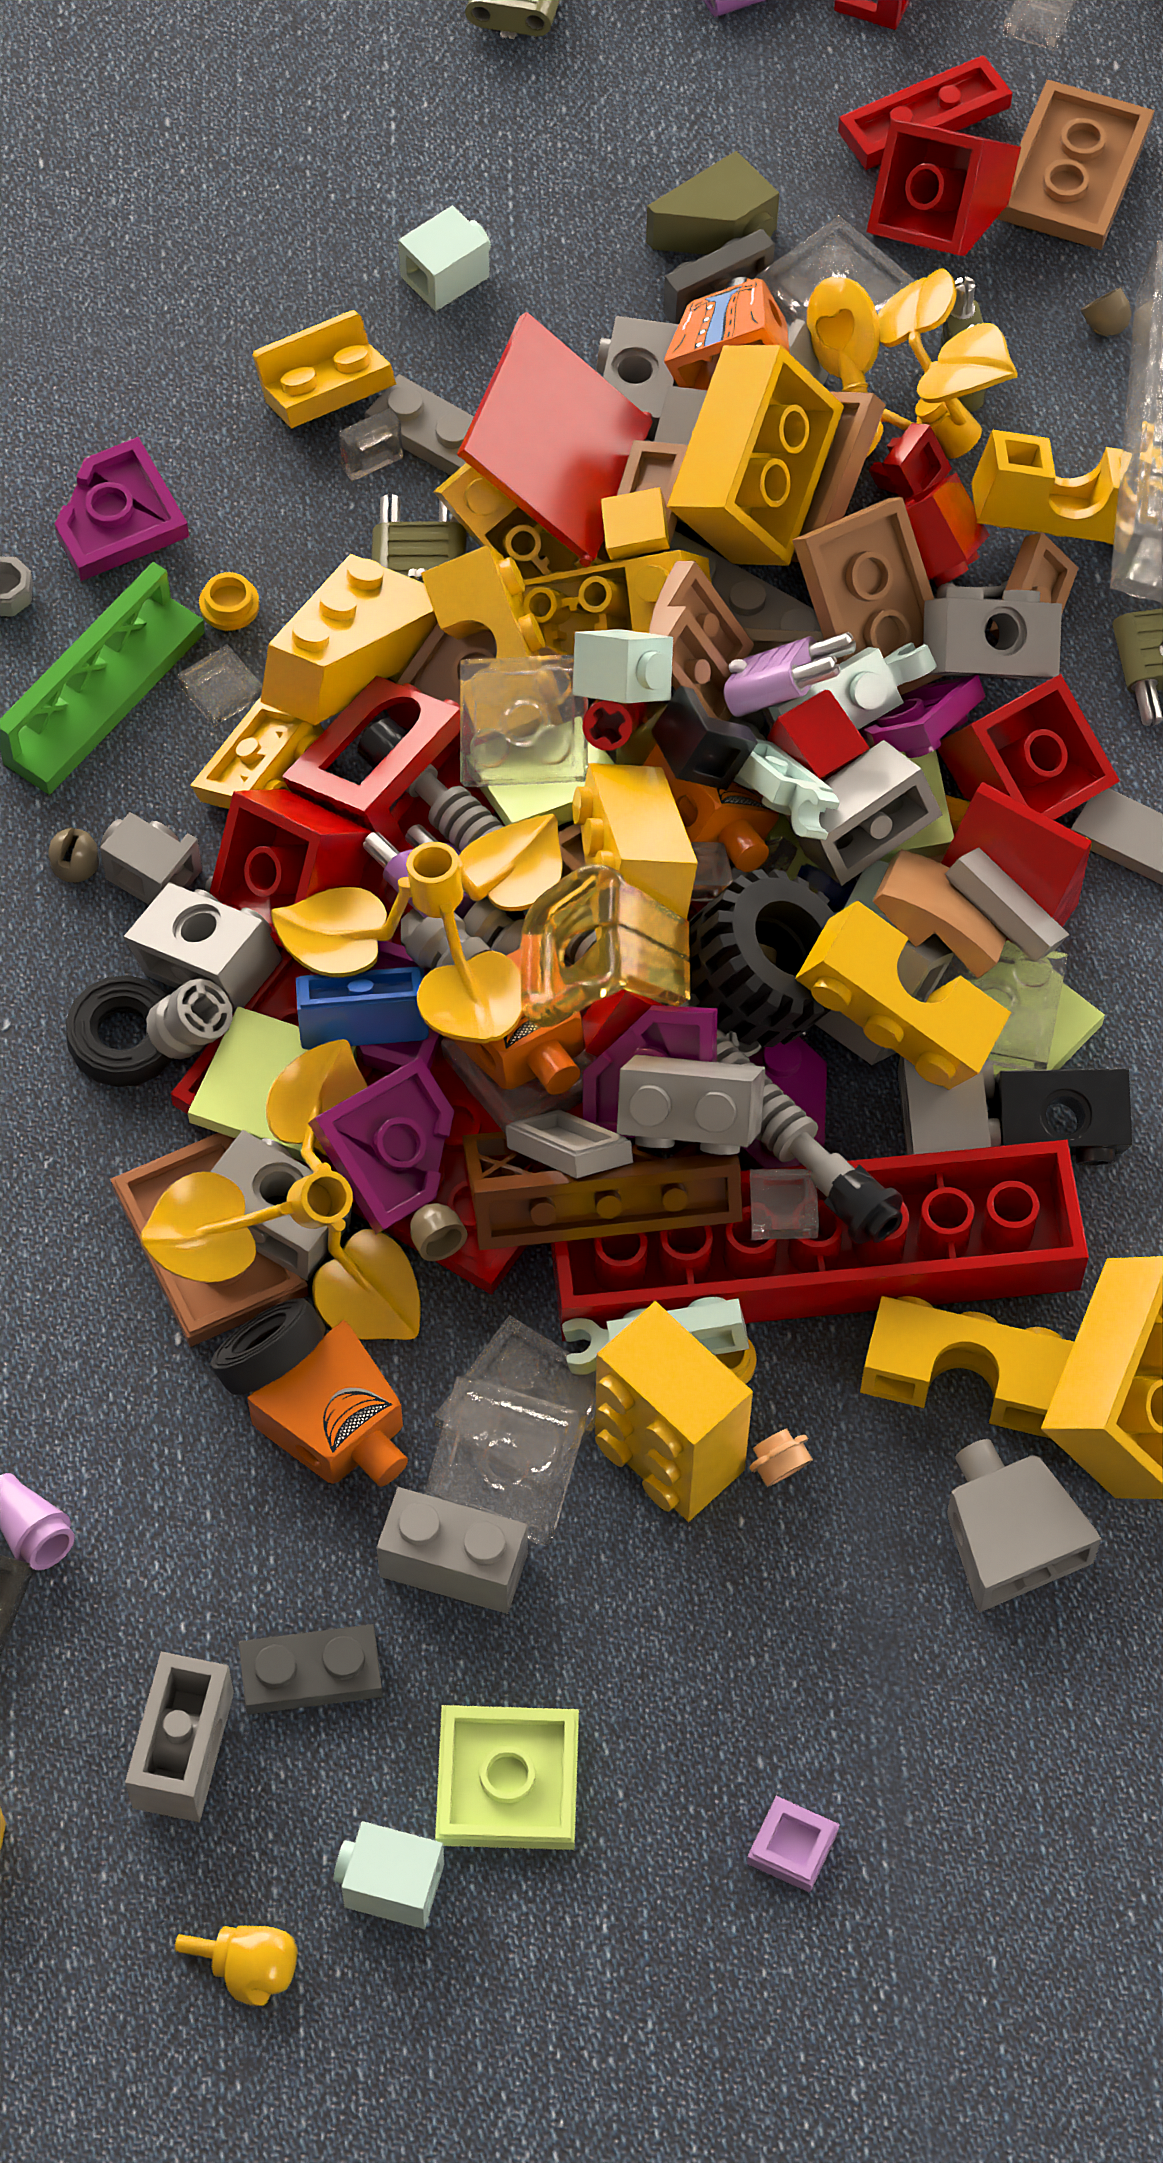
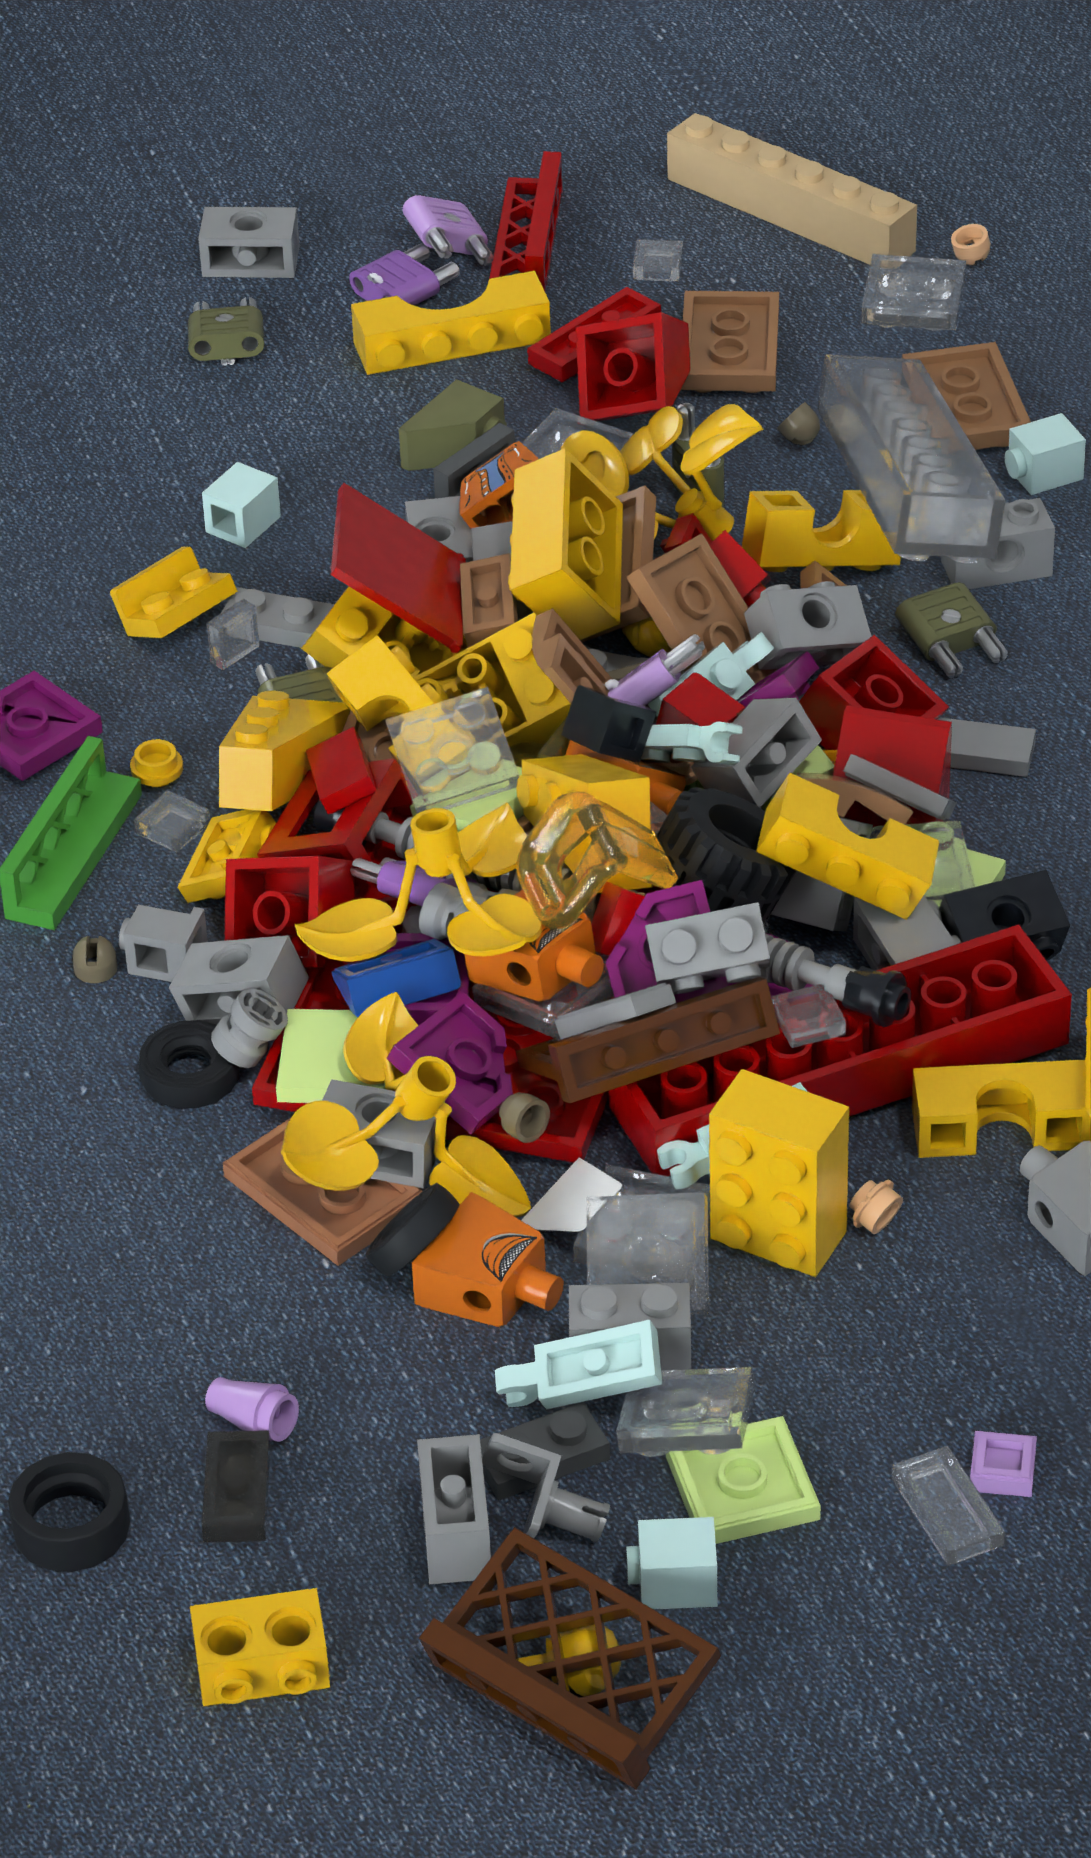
camera: 15 degrees left, 20 degrees down
light aqua brick [573,629,673,703] -> none
red piece [582,699,647,751] -> none
yellow tile [601,487,670,560] -> none
none -> red tile [306,726,377,814]
none -> yellow arch [351,271,551,375]
none -> reddish brown fence [419,1527,721,1789]
none -> light grey bracket [482,1433,610,1543]
none -> light aqua plate [495,1320,662,1410]
none -> white sticker [521,1157,622,1232]
none -> clear plate [616,1367,754,1457]
none -> clear tile [892,1445,1005,1566]

